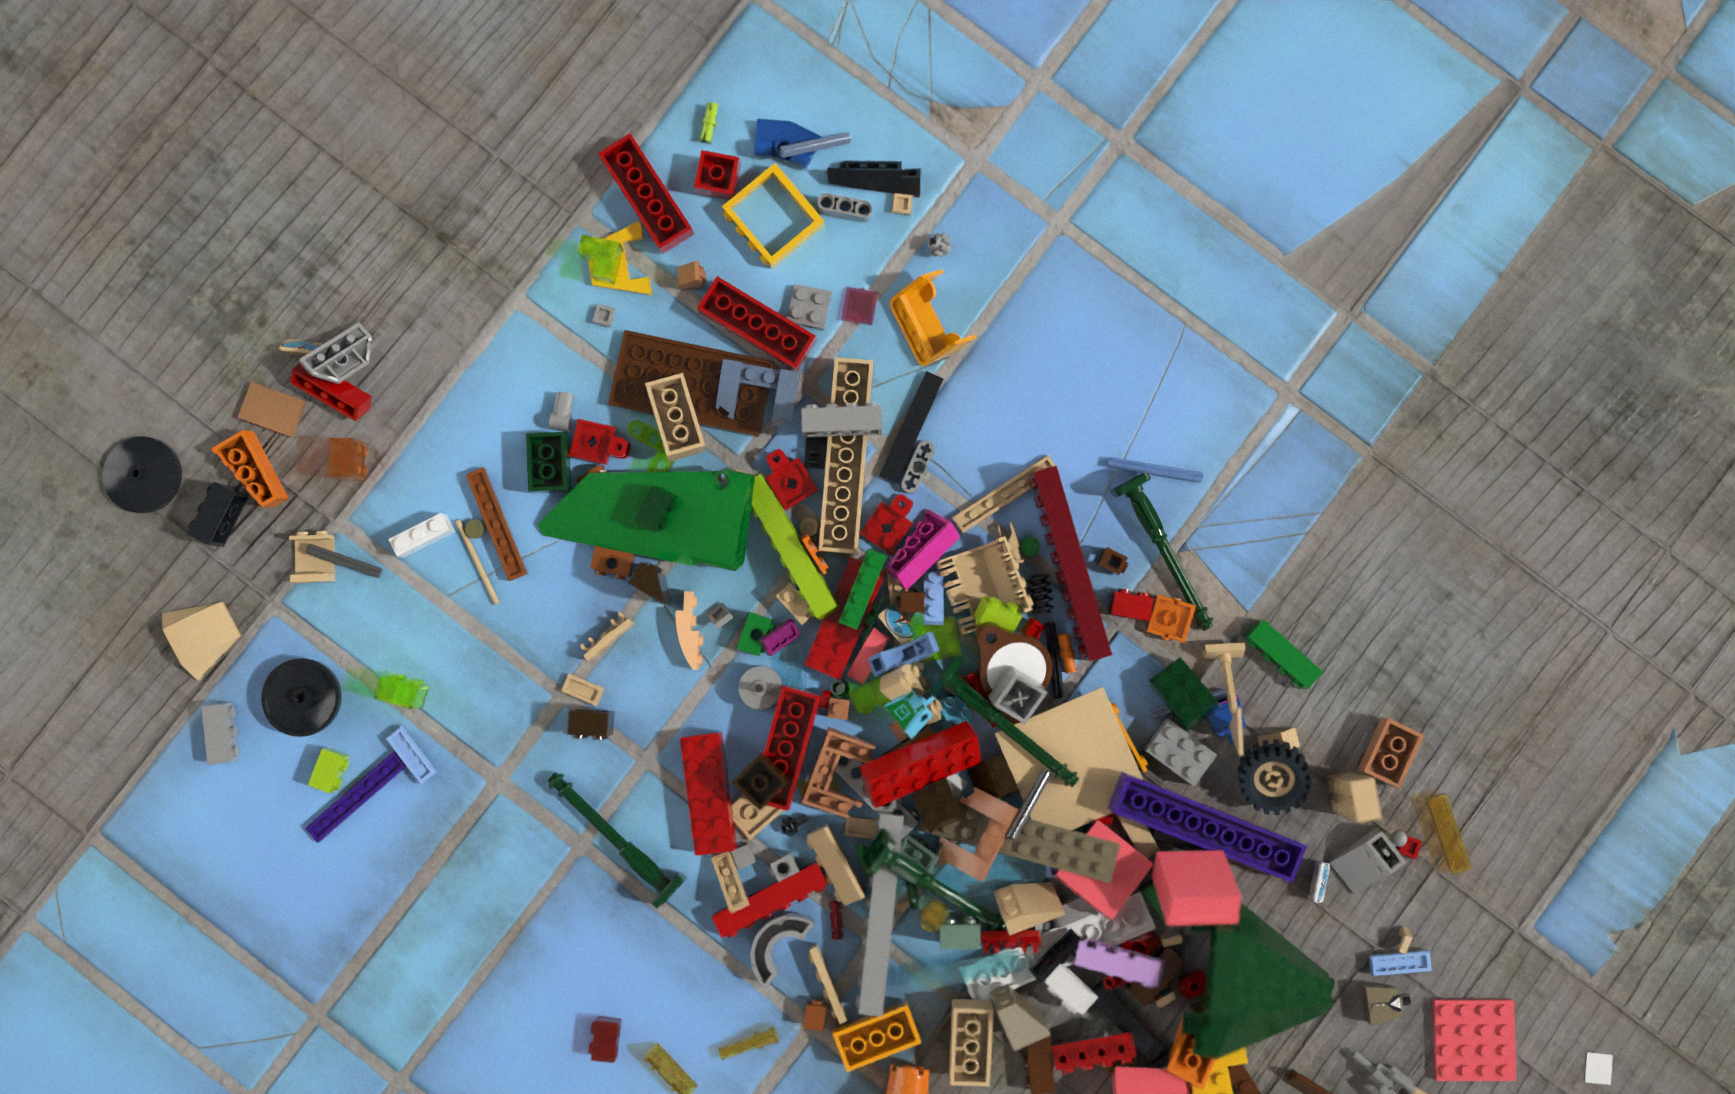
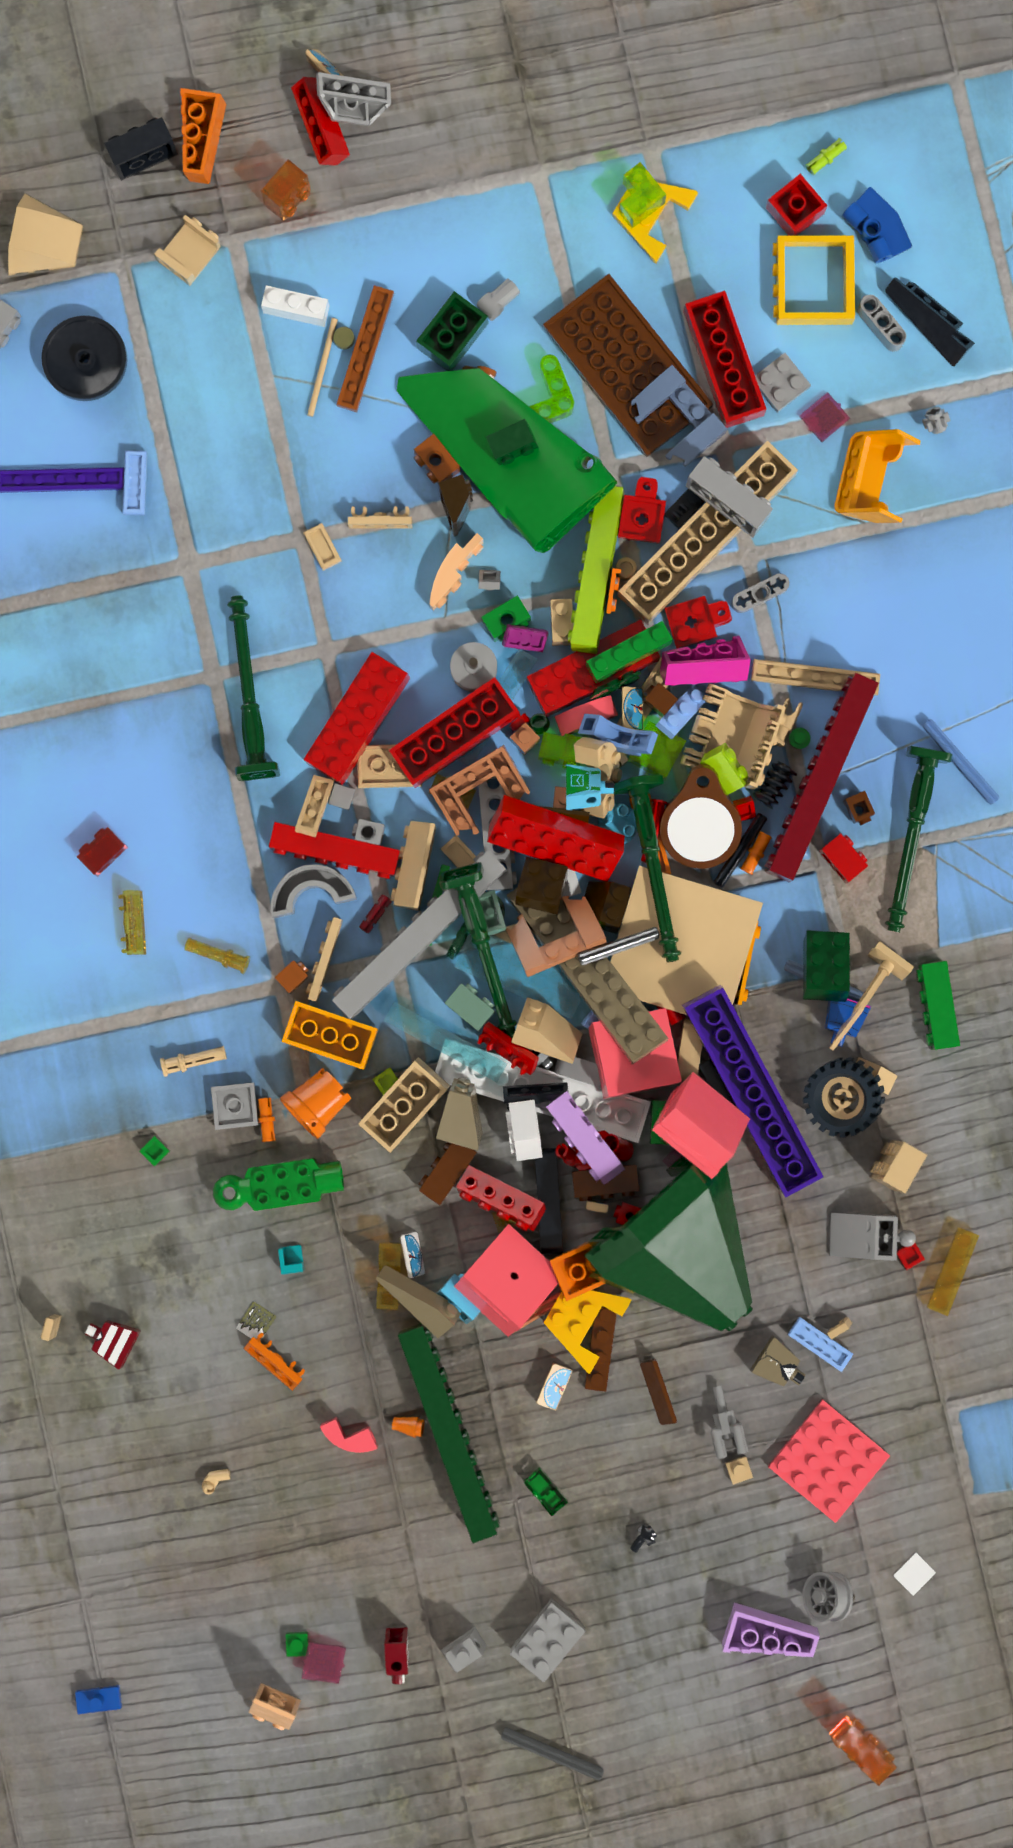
camera: 35 degrees right, 0 degrees up
black dish [102,436,182,514] -> none
medium nougat tile [237,382,307,437] -> none
dark grey axle [306,544,382,578] -> none
lime brick [308,747,350,794] -> none
clear neon green brick [374,673,429,709] -> none
dark brown brick [567,709,615,740] -> none
red plate [569,419,631,465] -> none
light grey tile [592,304,616,328] -> none
red brick [598,133,694,254] -> none
tan brick [645,373,706,462] -> none
nougat slope [678,261,707,290] -> none
dark brown brick [731,752,790,811] -> none
sand blue axle [779,132,851,158] -> none
black plate [781,814,808,837] -> none
black tile [879,371,944,484] -> none
tan tile [892,193,913,216] -> none
clear yellow brick [919,896,950,933] -> none
light grey brick [988,665,1048,724] -> none
light grey brick [1143,719,1217,786] -> none
orange plate [1147,594,1196,643] -> none
tan tile [1158,932,1183,947] -> none
white slope [1308,861,1330,902] -> none
nougat brick [1357,717,1424,789] -> none
none -> lime tile [372,1067,398,1096]

